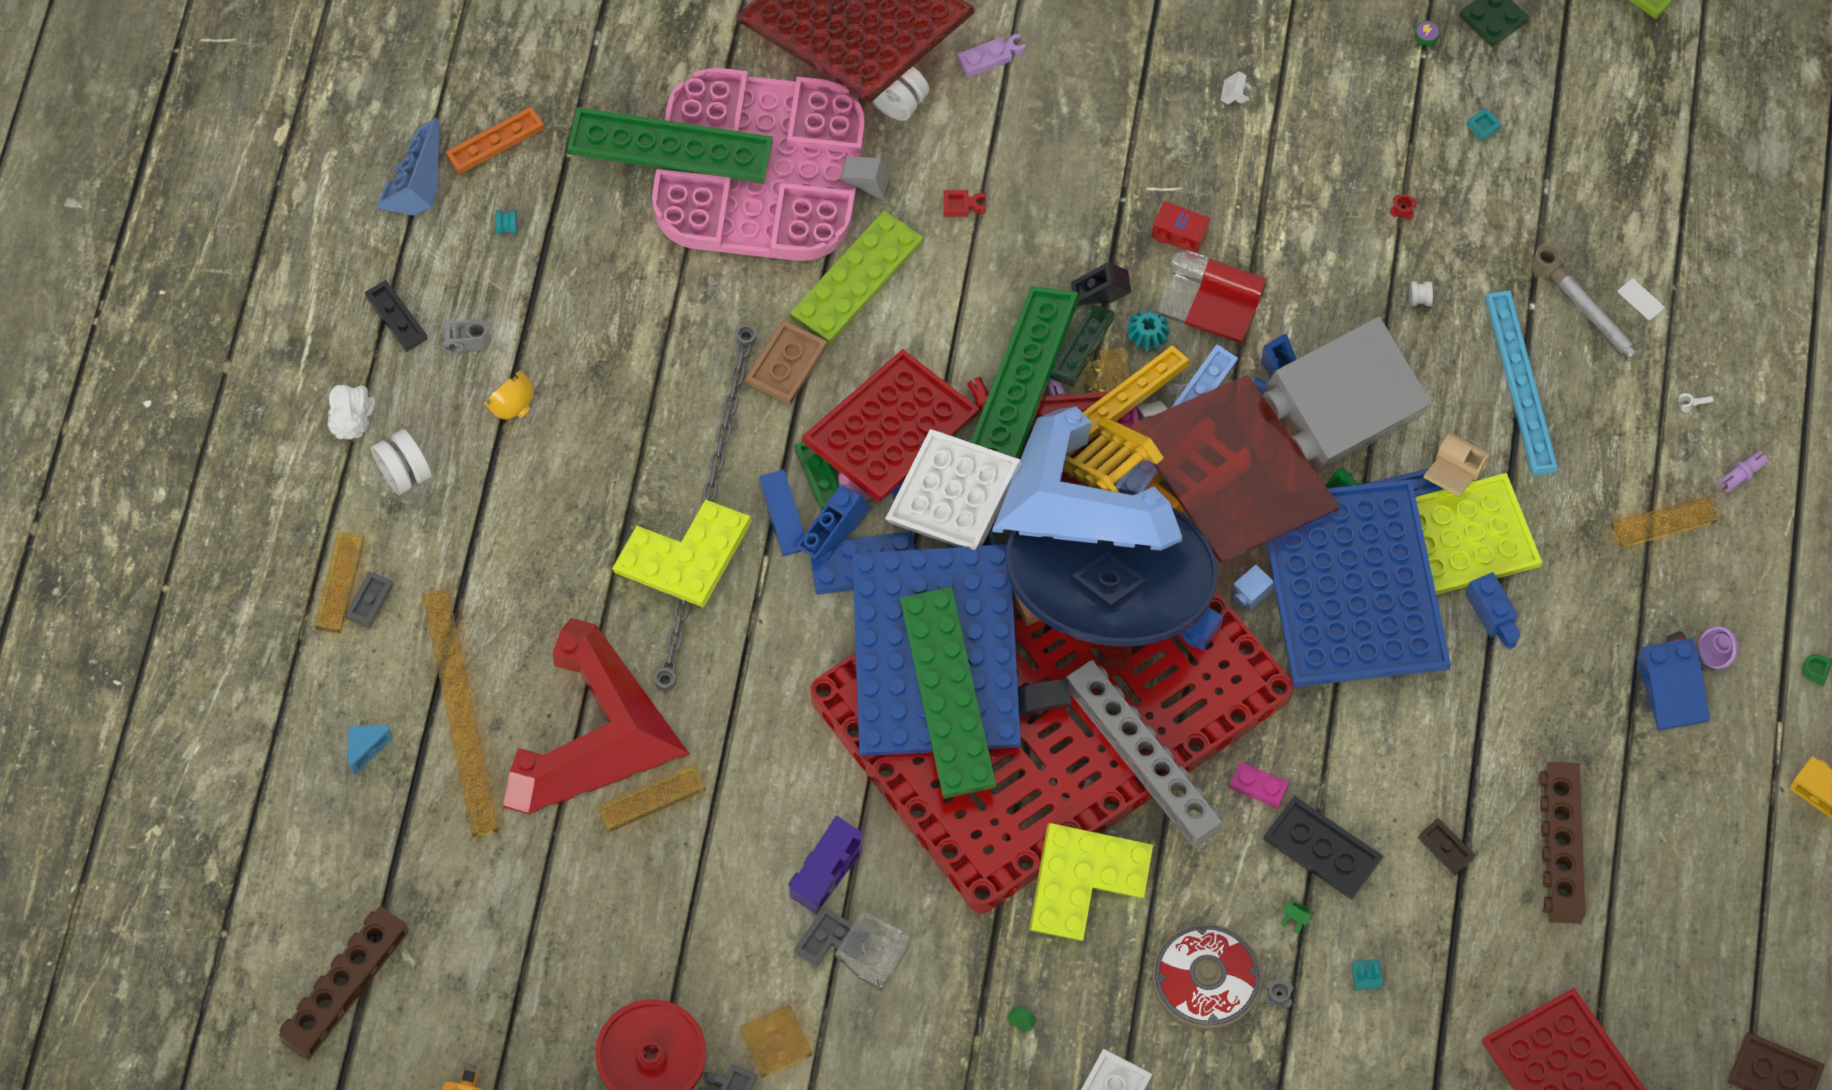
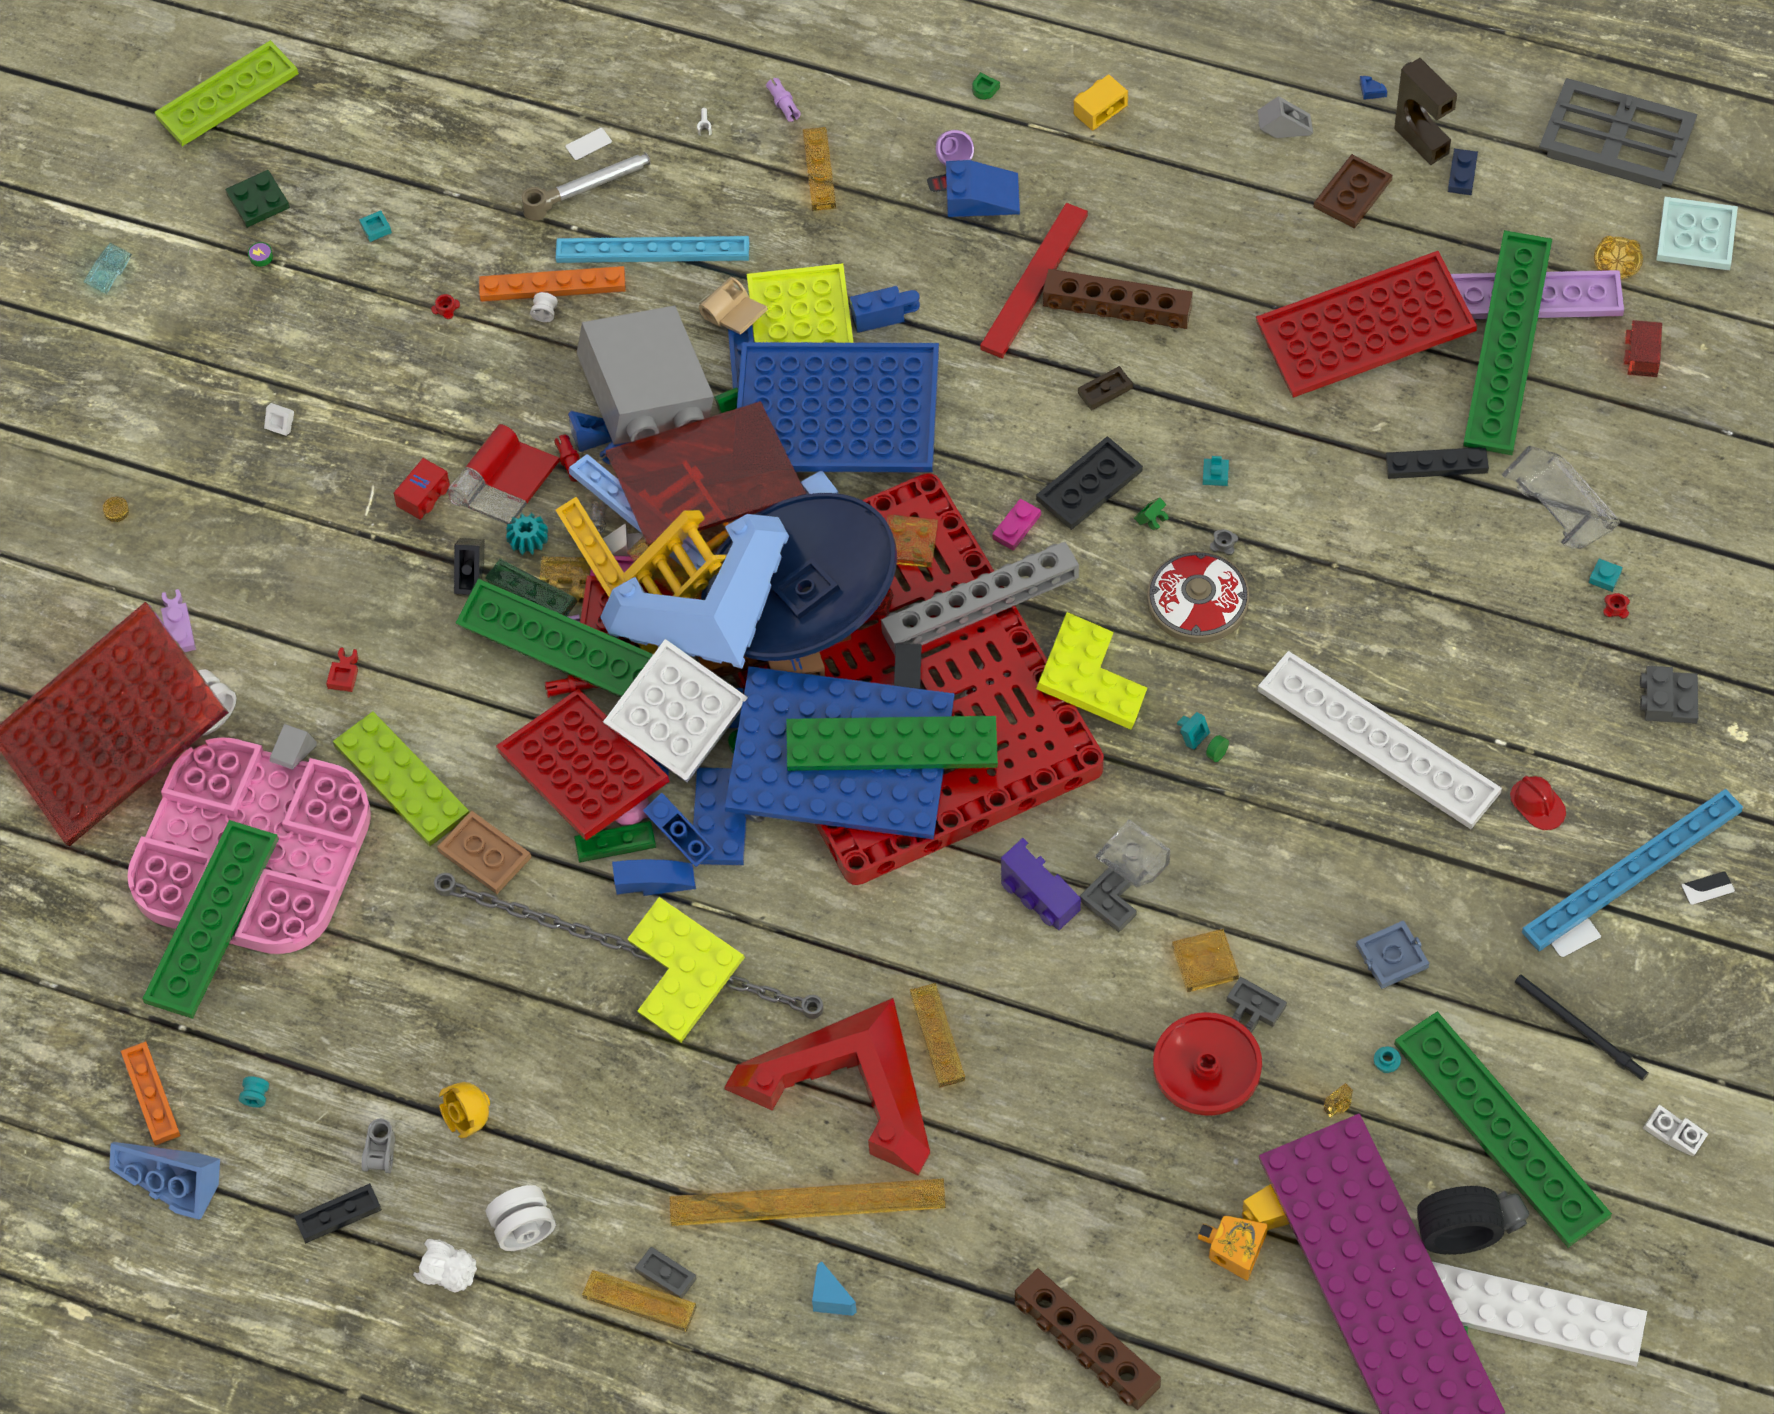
camera: 75 degrees left, 5 degrees down
none -> orange plate [479,266,626,302]
none -> red pin [554,434,580,482]
none -> clear yellow plate [887,515,938,567]
none -> red tile [980,203,1088,359]
none -> teal tile [1177,712,1210,750]

